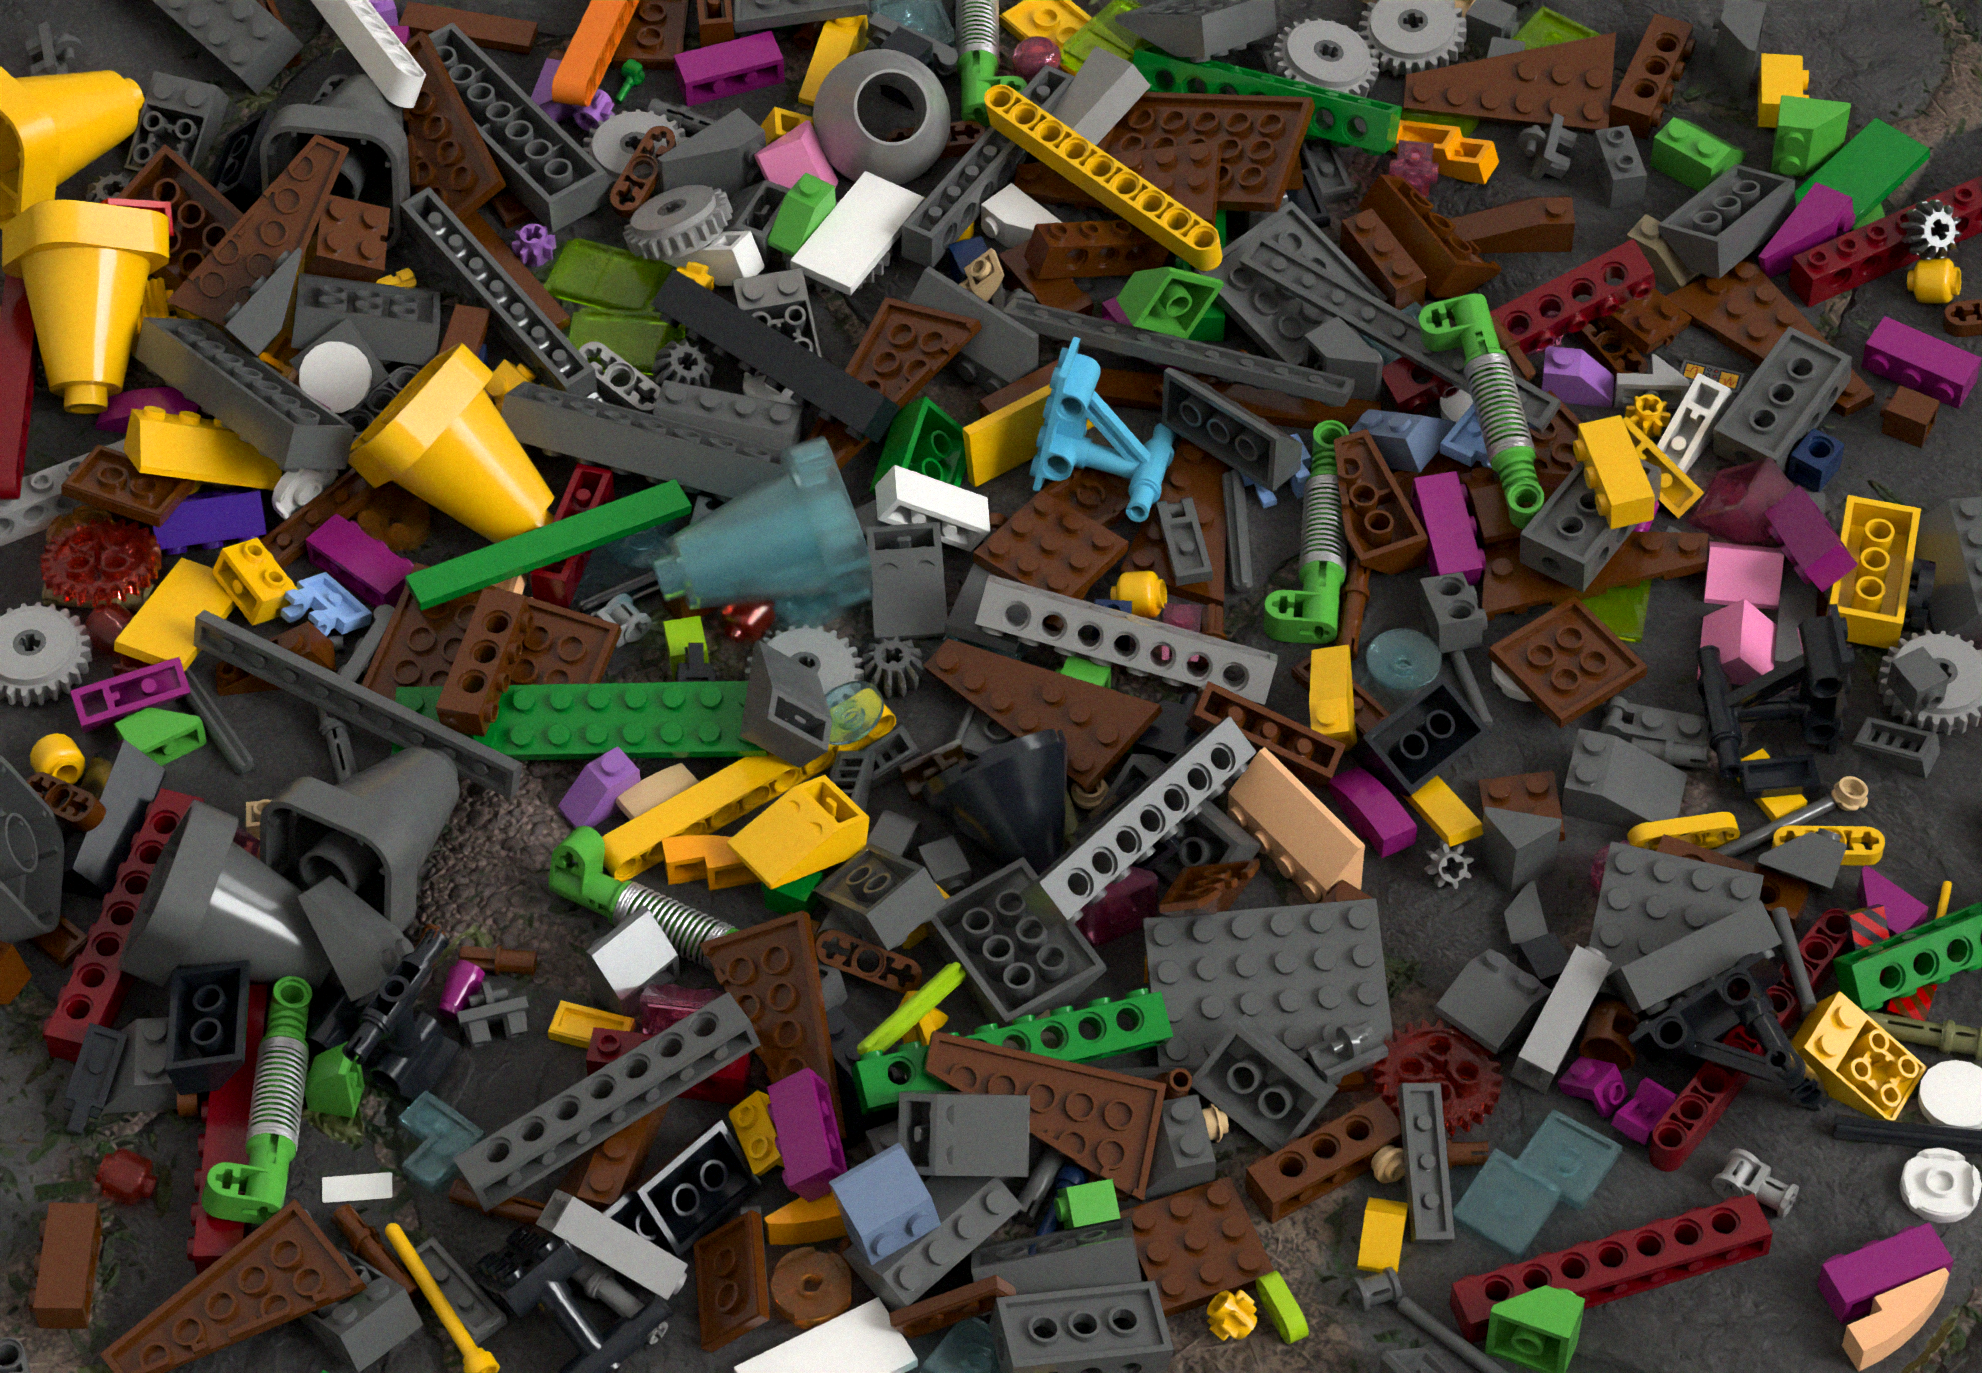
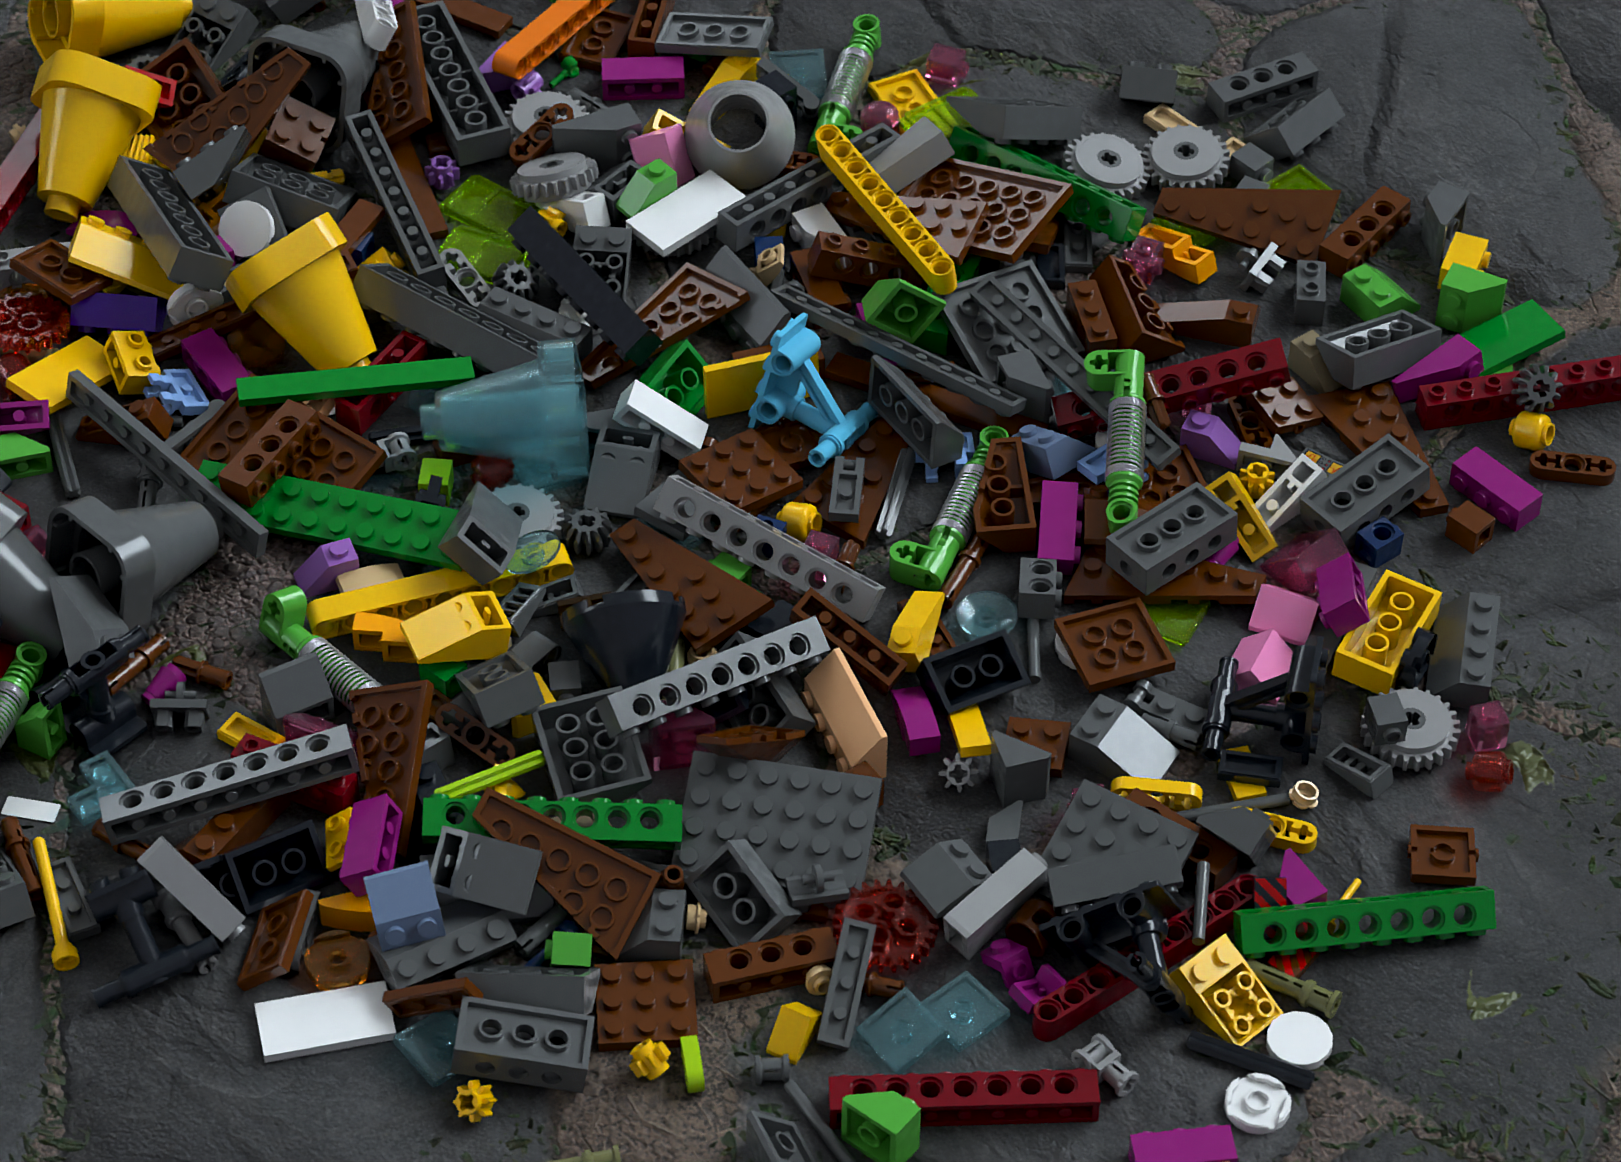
camera: 15 degrees right, 5 degrees down
yellow brick [1573,415,1655,529] -> none

